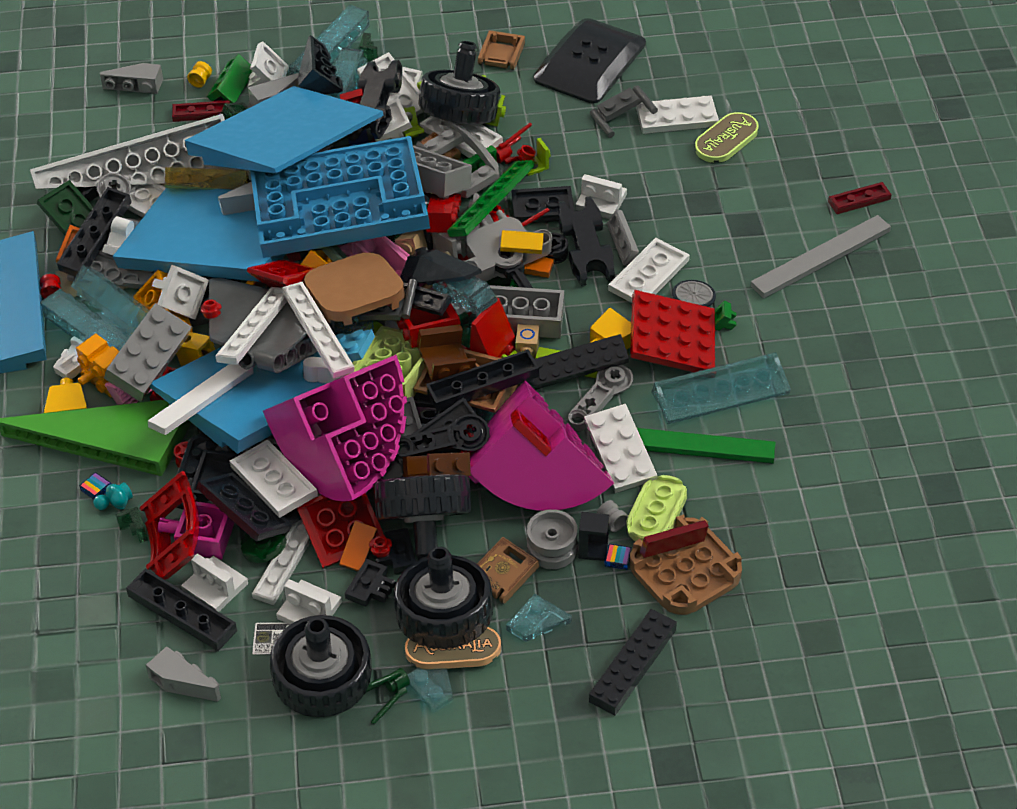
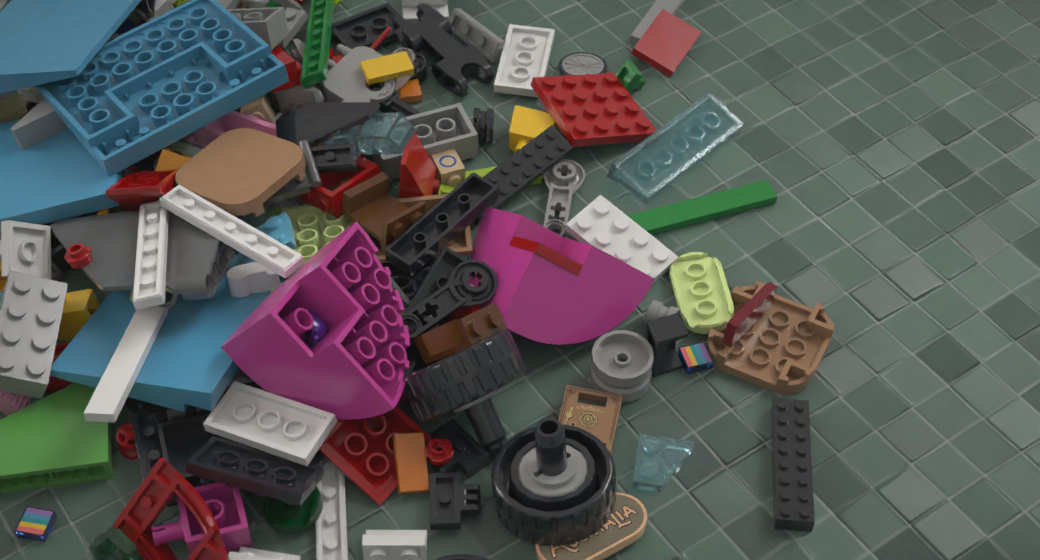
camera: 30 degrees left, 0 degrees up
teal animal [93,482,133,510] -> none
none -> dark purple animal [304,311,327,347]
none -> black wheel [473,108,494,143]
none -> red tile [631,9,702,77]

